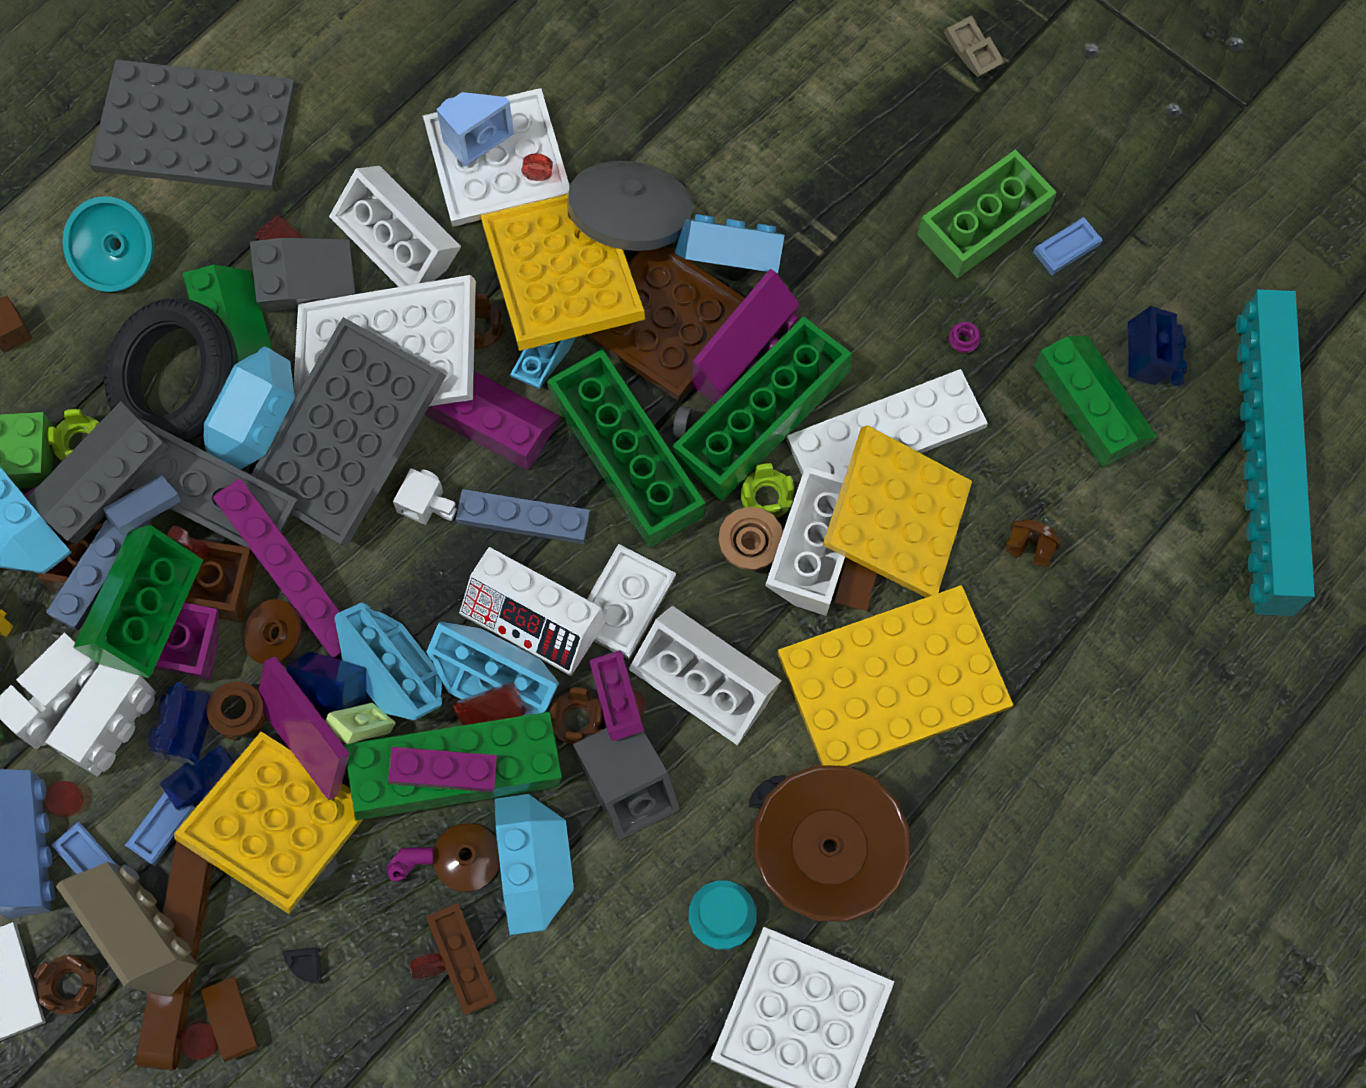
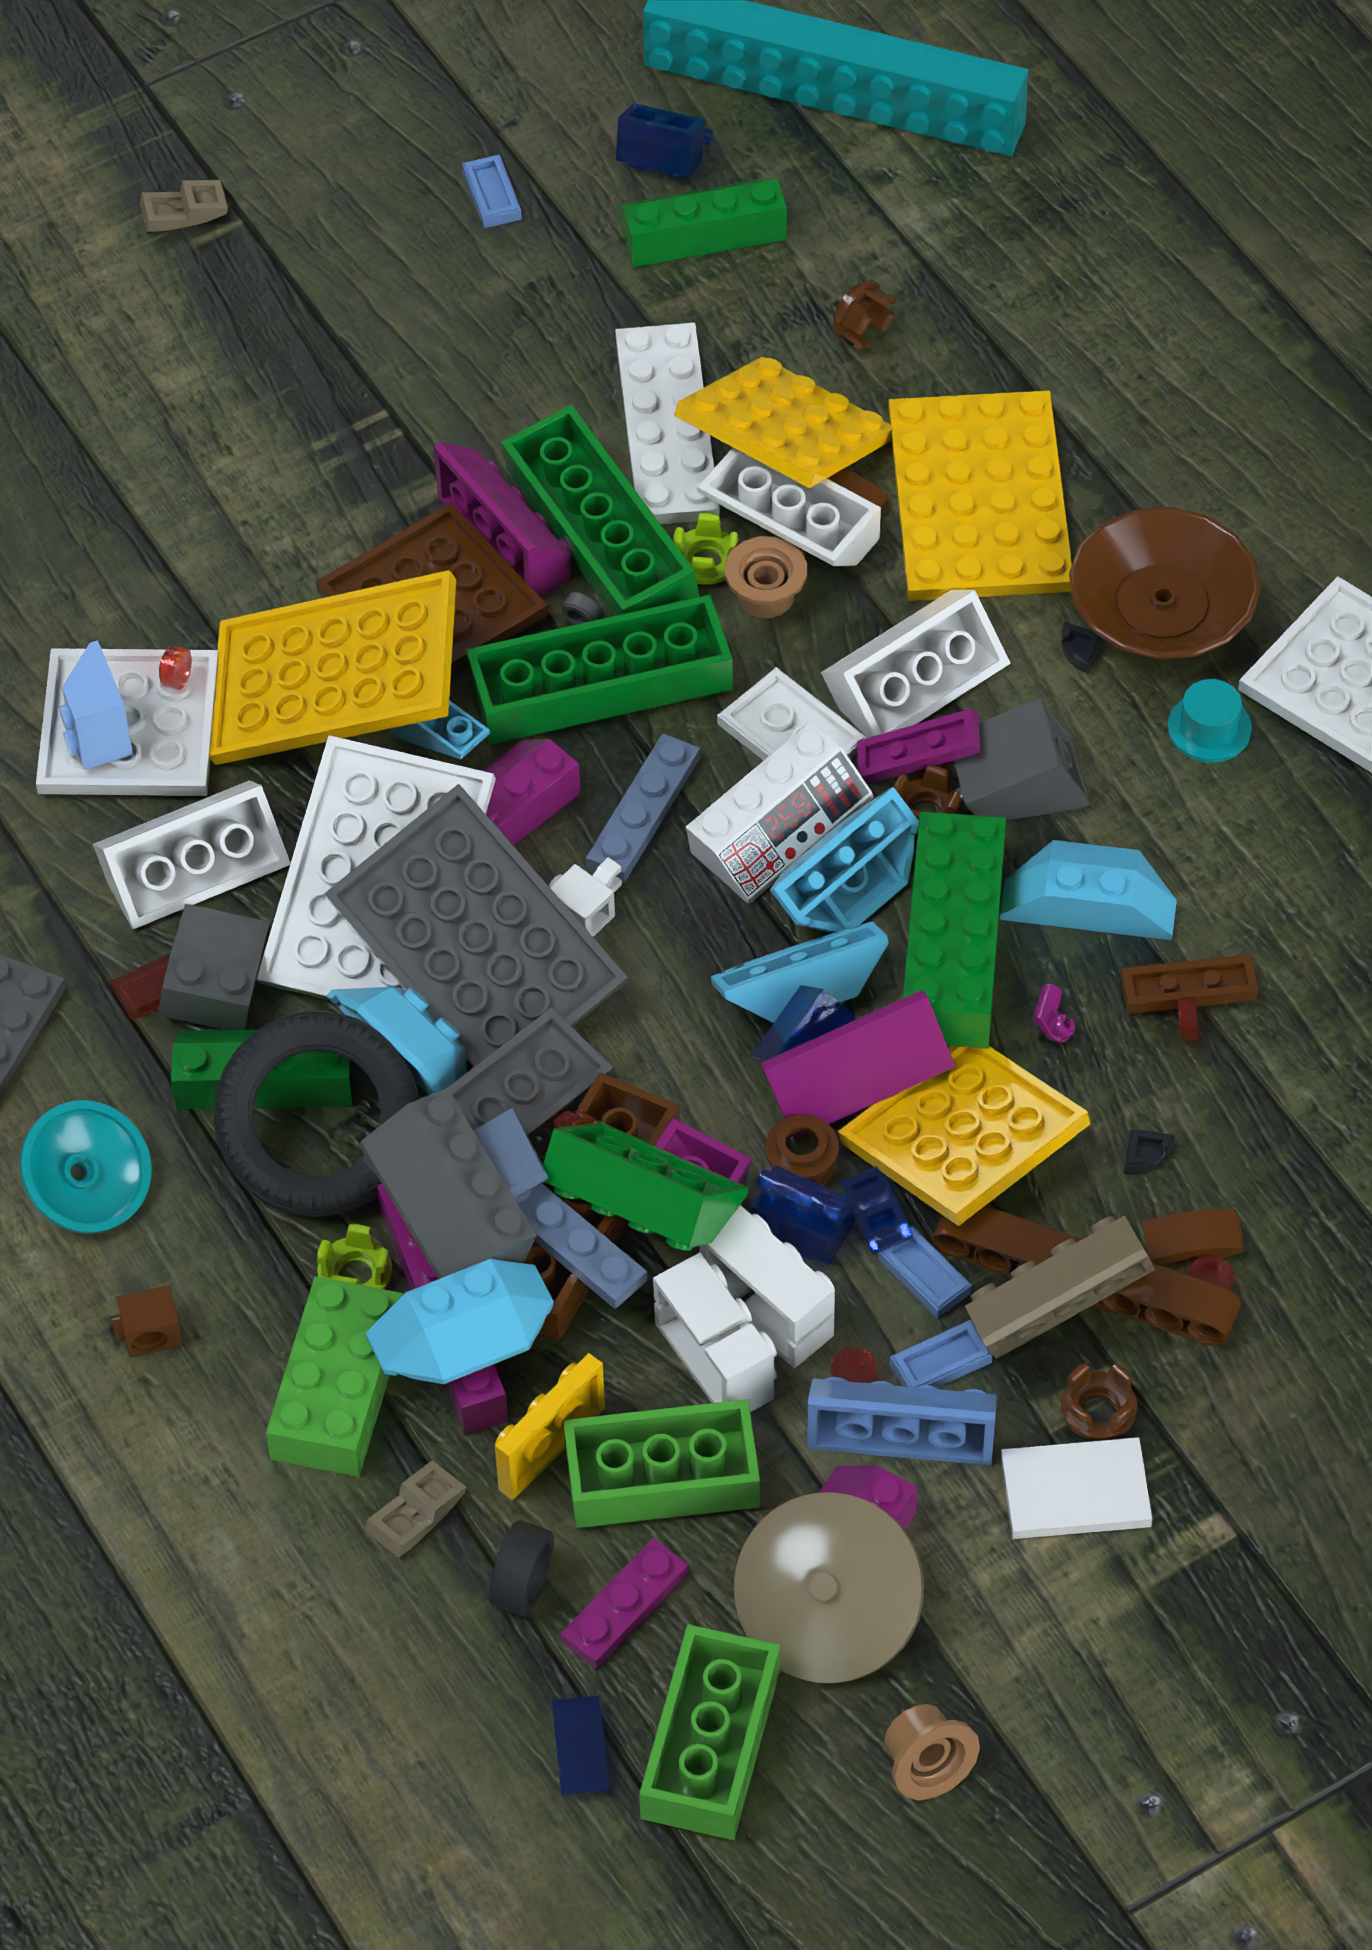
camera: 70 degrees left, 15 degrees down
magenta plate [212,478,341,659] -> none
reddish brown dish [243,599,301,664] -> none
yellowish green plate [325,703,396,744] -> none
magenta plate [388,747,497,792] -> none
reddish brown dish [433,823,500,892] -> none
clear red tile [453,682,527,726] -> none
dark grey dish [567,161,692,251] -> none
dark azure slope [675,214,785,273] -> none
bright green brick [917,149,1057,279] -> none
magenta plate [949,322,981,353] -> none

